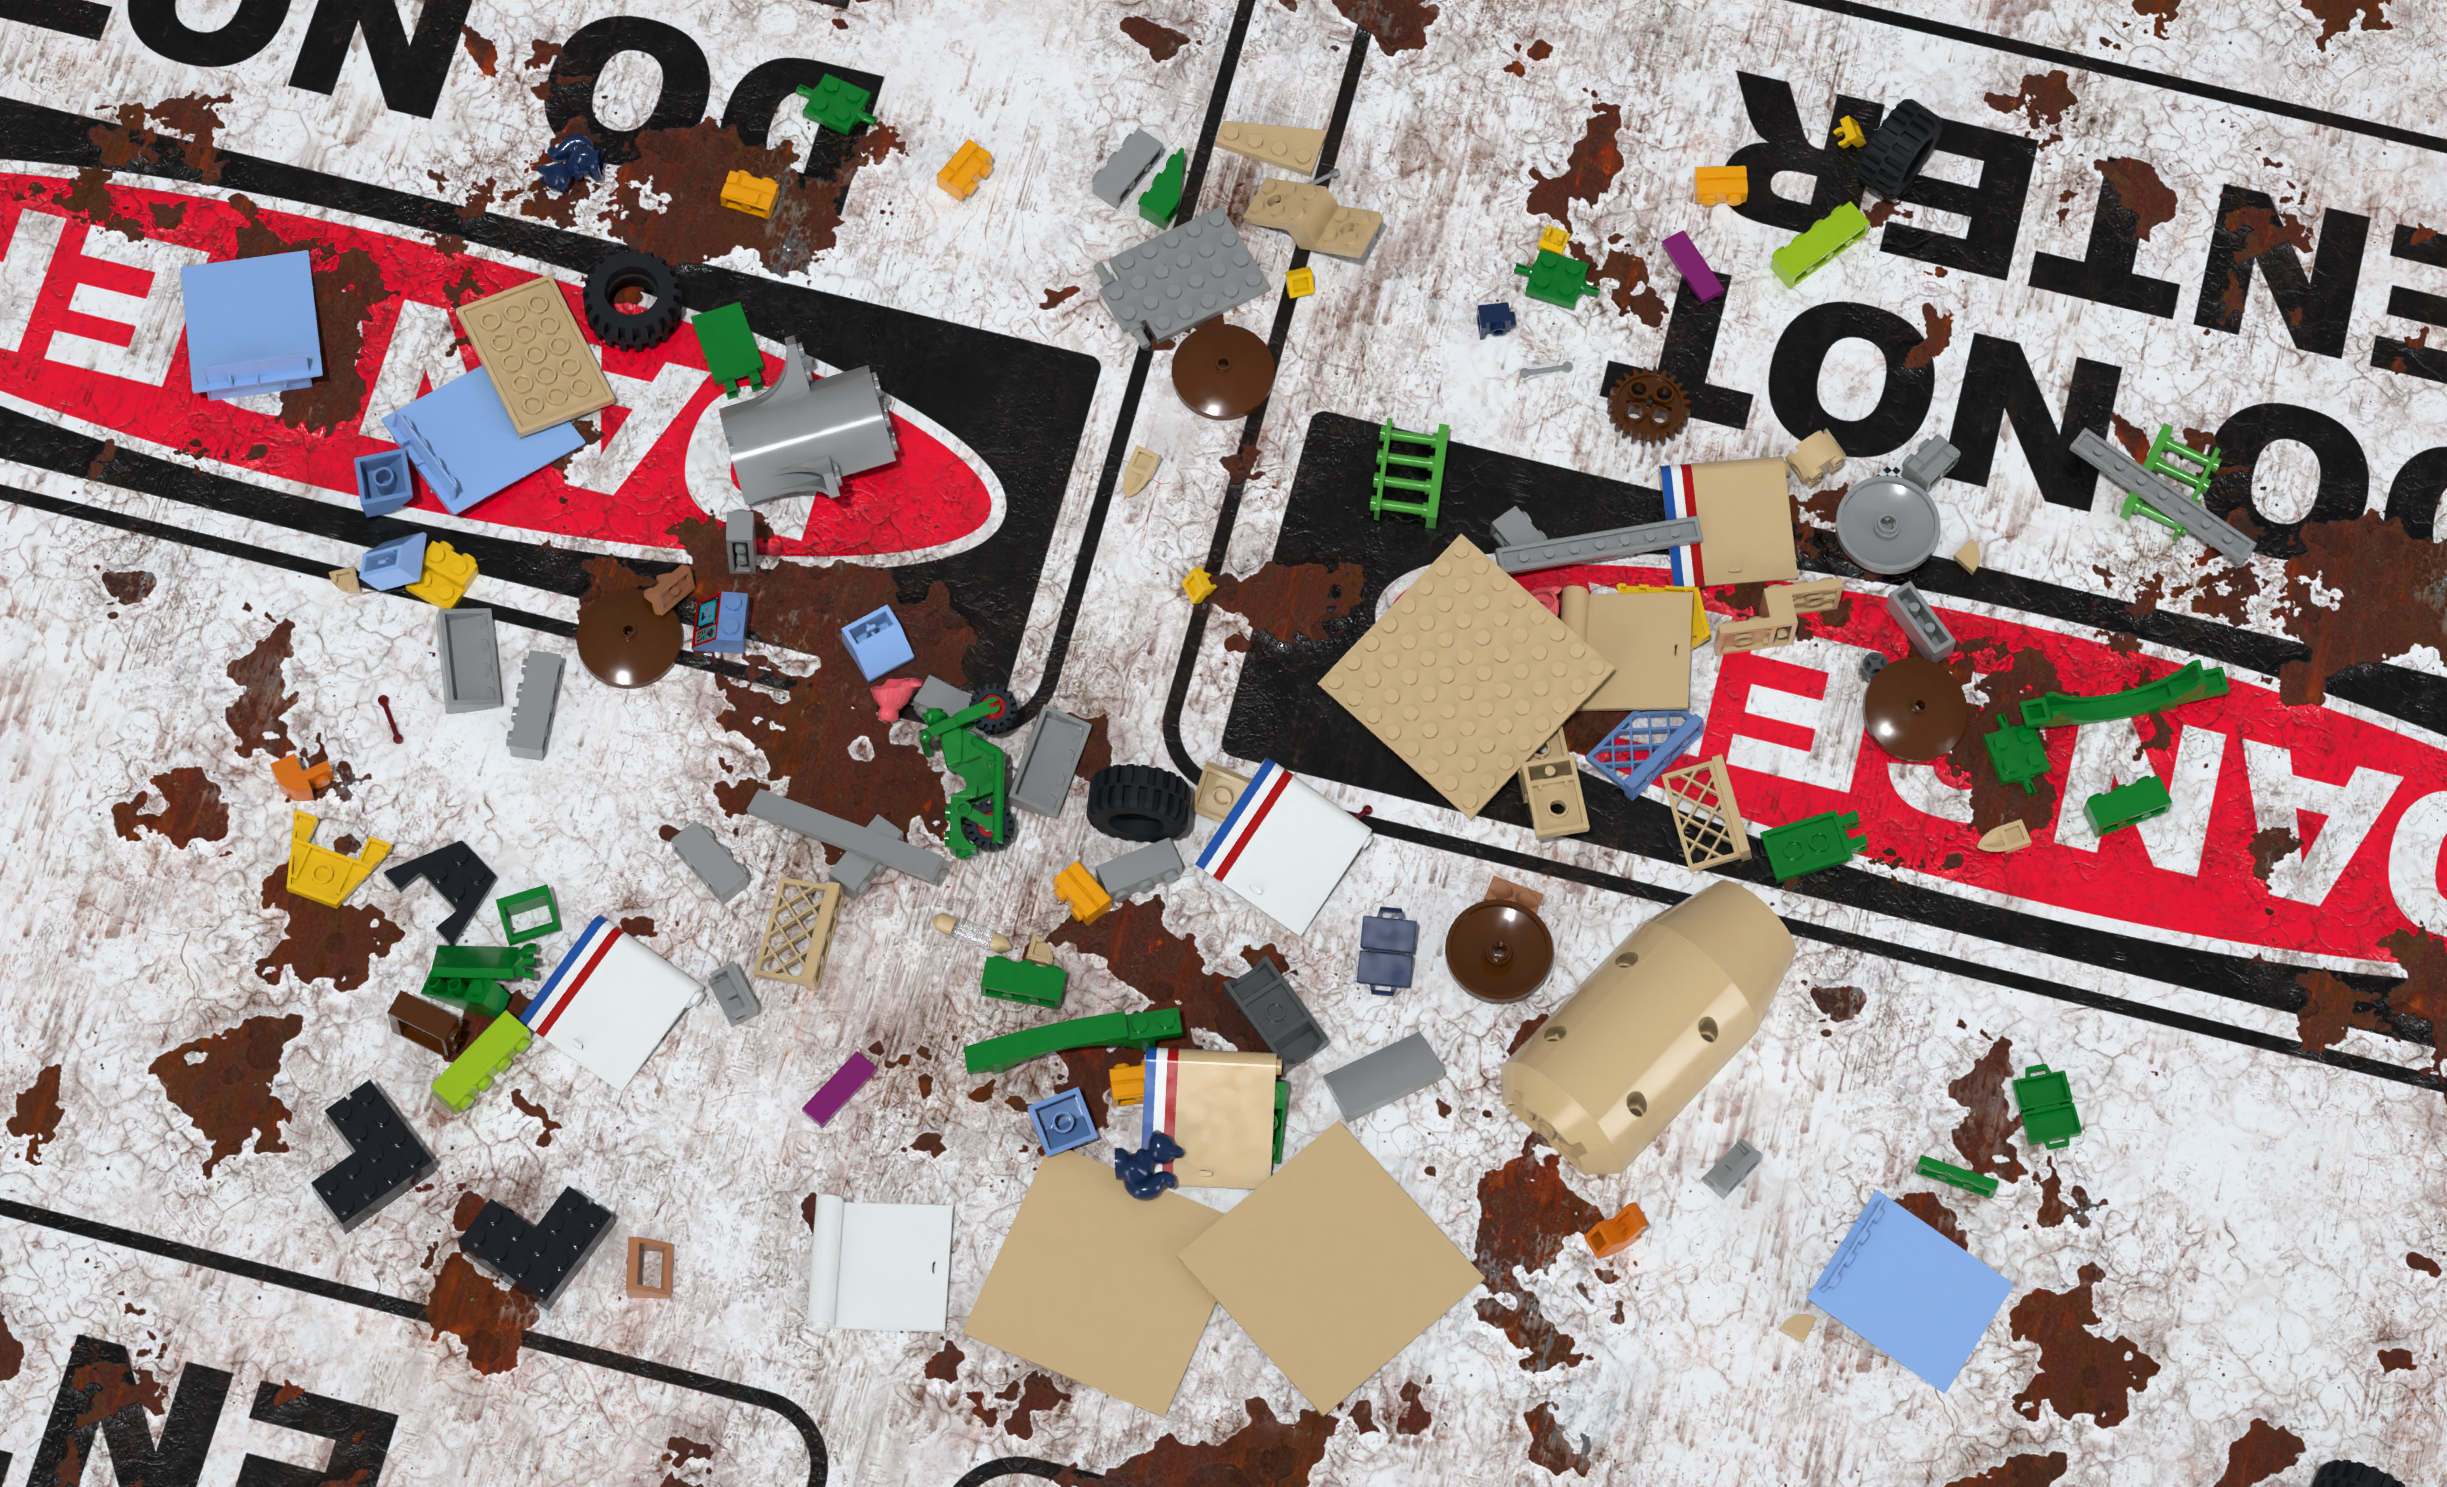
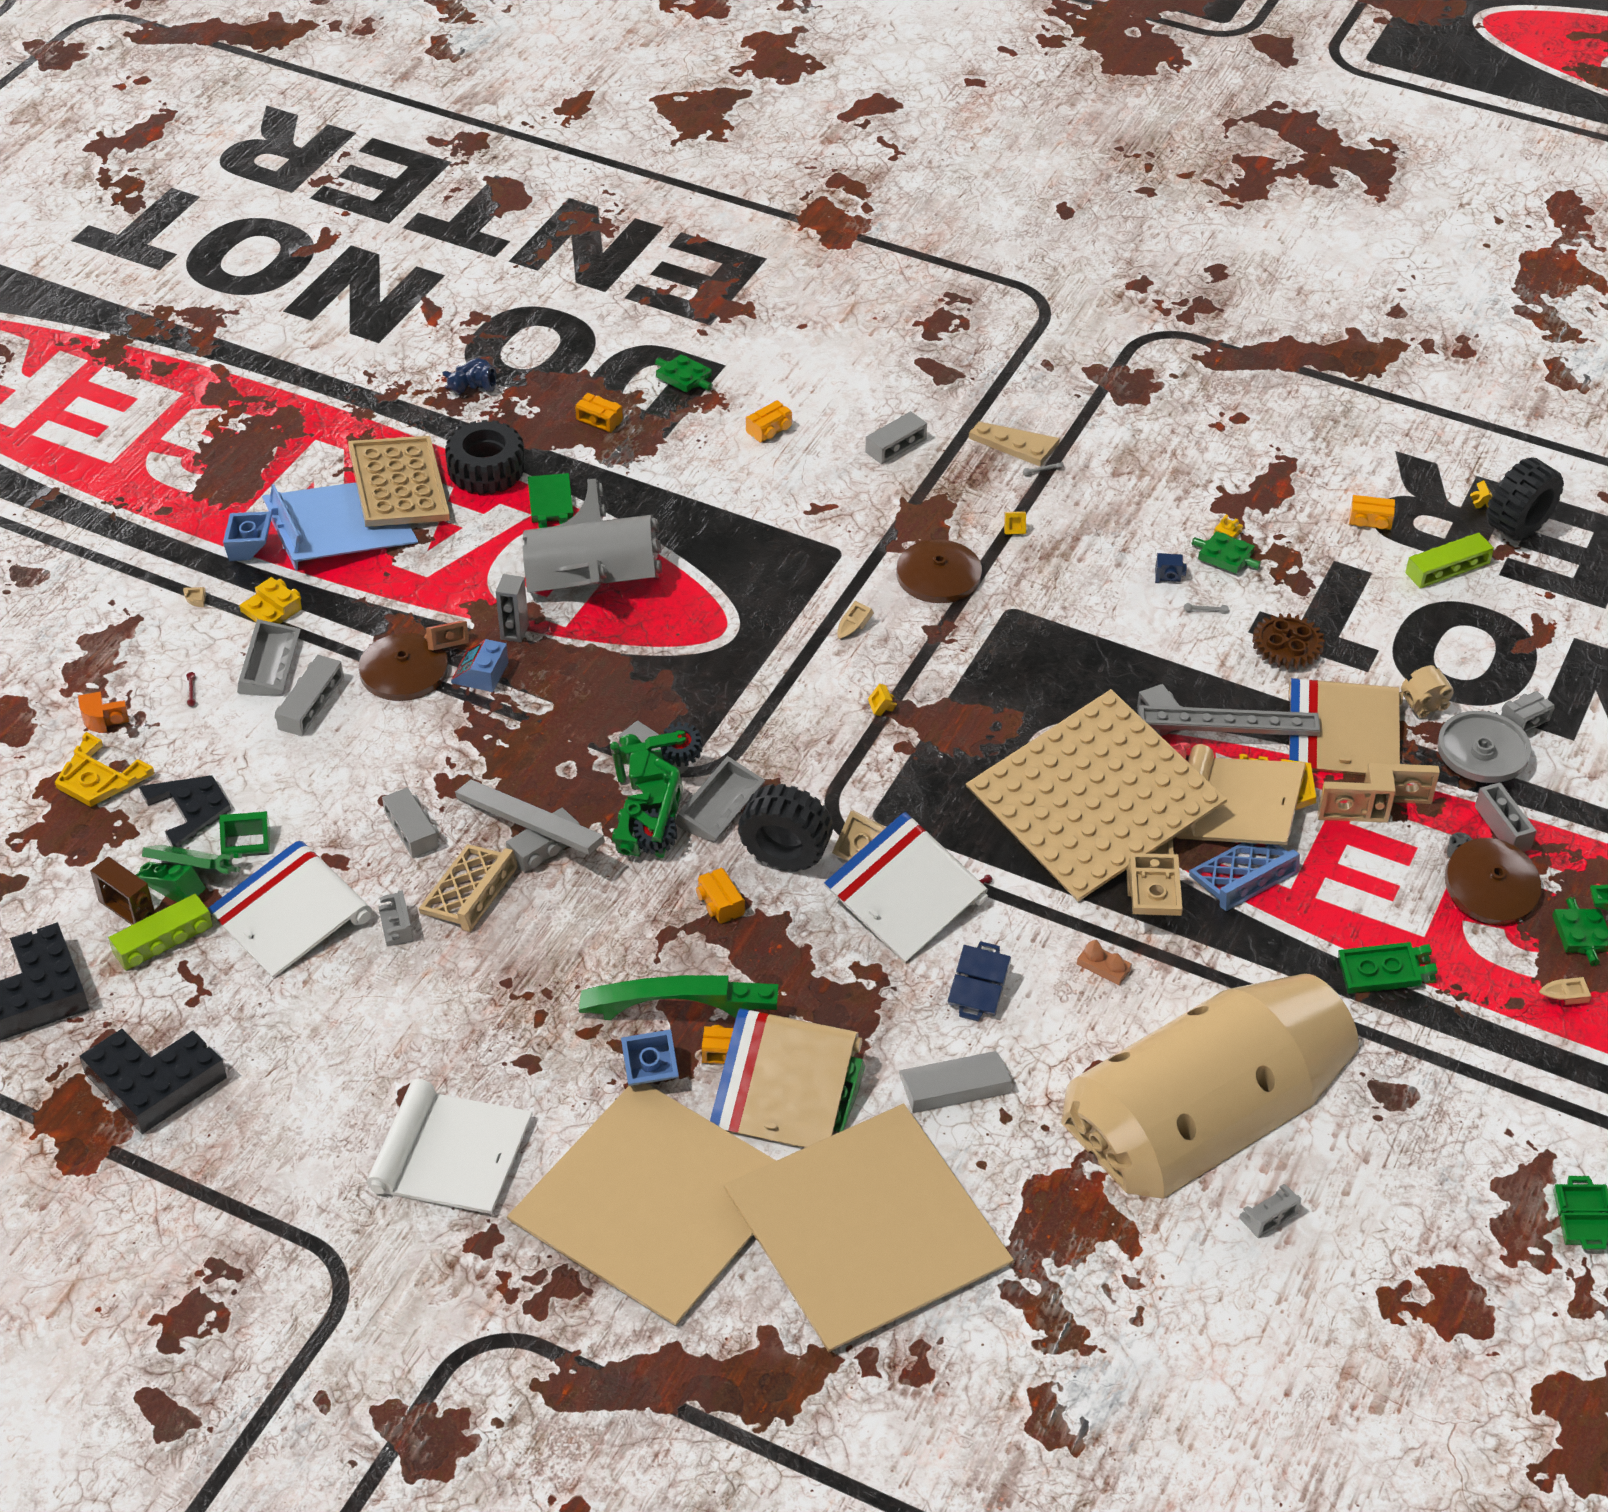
camera: 15 degrees right, 20 degrees down
light blue door [180,250,323,401] -> none
light blue slope [359,532,427,591] -> none
nougat tile [626,1237,674,1299] -> none
magenta tile [802,1051,877,1128] -> none
light blue slope [841,605,914,683] -> none
coral hair [871,678,925,723] -> none
piece [932,912,1012,953] -> none
green brick [981,955,1066,1010] -> none
tan tile [1026,934,1053,966] -> none
light grey plate [1093,206,1271,349] -> none
light grey brick [1096,837,1182,903] -> none
dark blue animal [1115,1130,1184,1200] -> none
green slope [1138,147,1184,230] -> none
dark grey piece [1222,955,1328,1074] -> none
tan bracket [1243,178,1383,258] -> none
bright green fence [1370,418,1449,529] -> none
reddish brown dish [1445,899,1553,1003] -> none
orange brick [1584,1202,1649,1259] -> none
magenta tile [1661,230,1724,304] -> none
tan fence [1661,754,1752,873] -> none
tan tile [1779,1314,1817,1343] -> none
light blue door [1806,1190,2014,1394] -> none
green tile [1915,1155,1999,1199] -> none
tan tile [1953,538,1980,575] -> none

